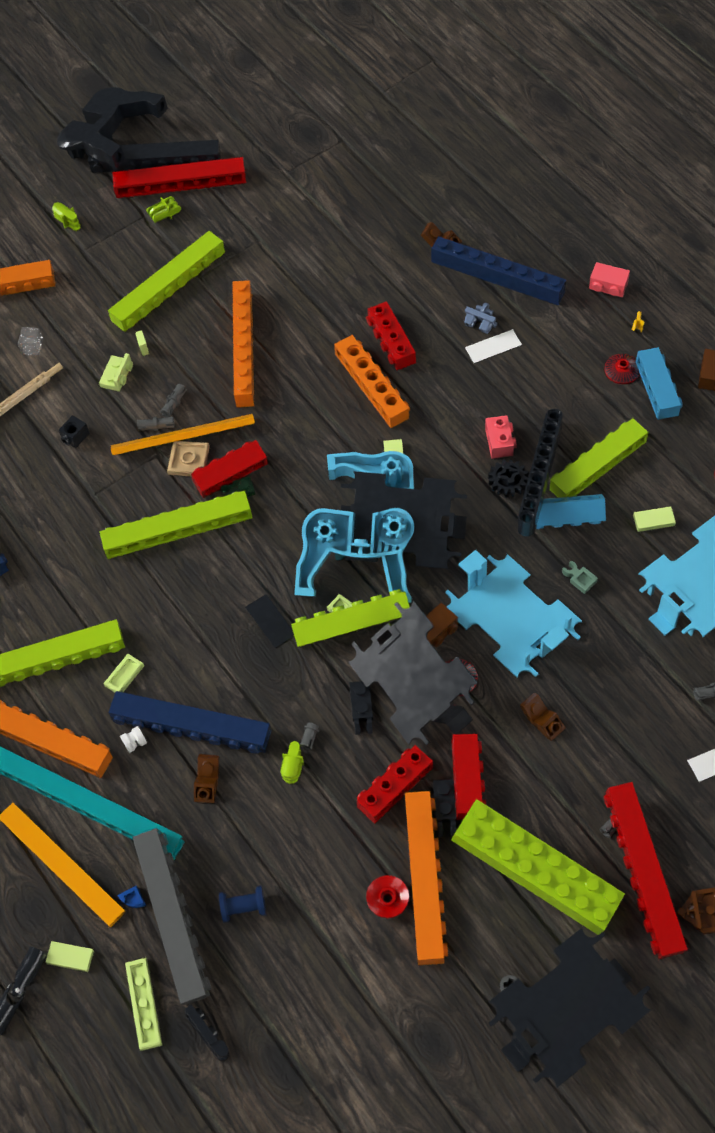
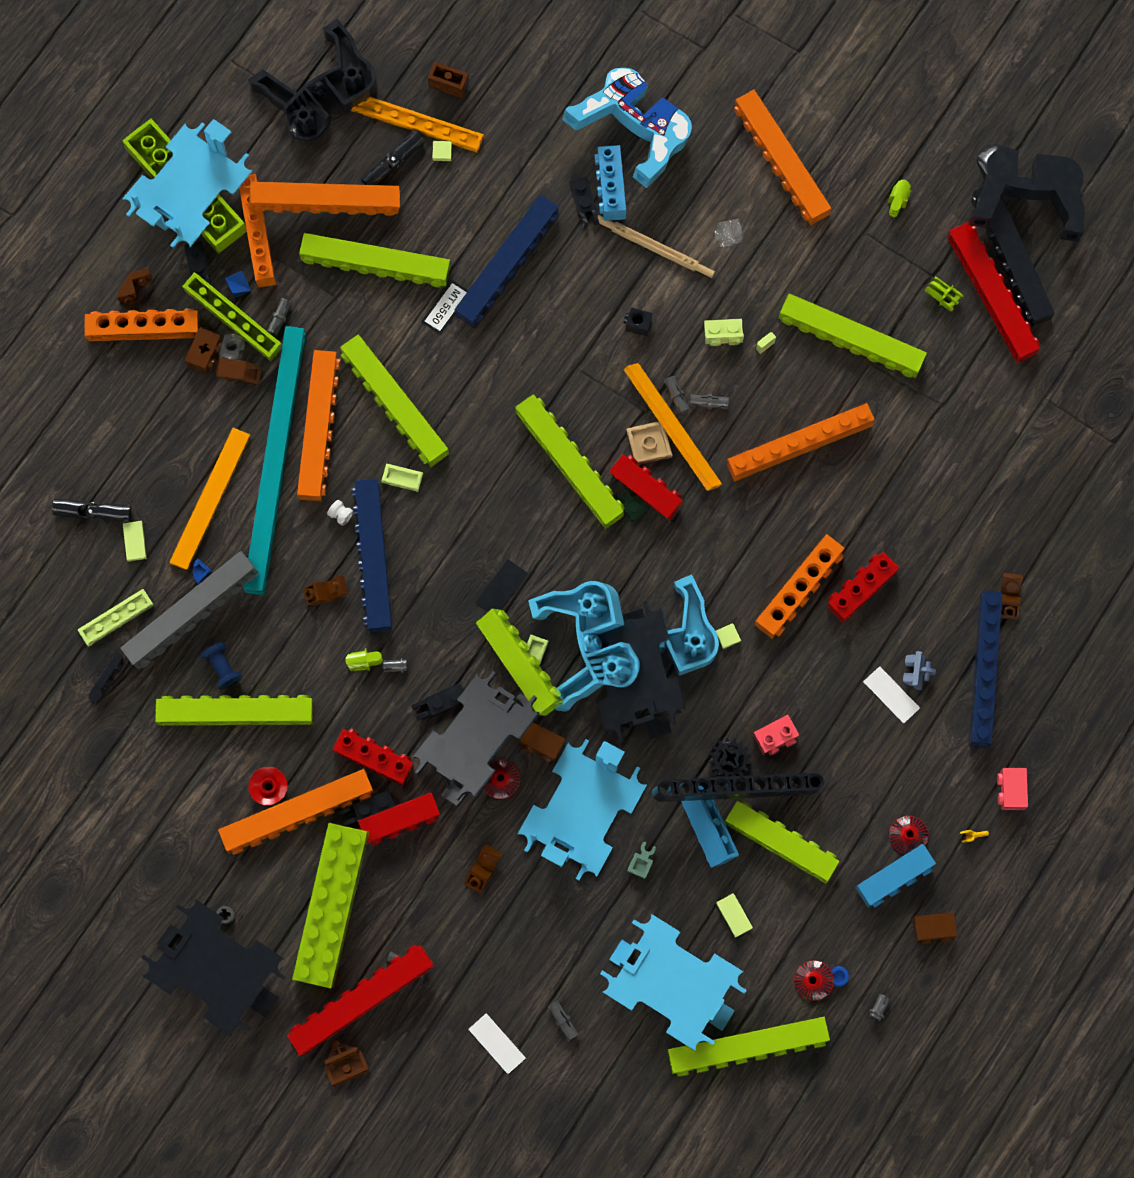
camera: 65 degrees right, 15 degrees up
none -> lime brick [155,695,314,726]

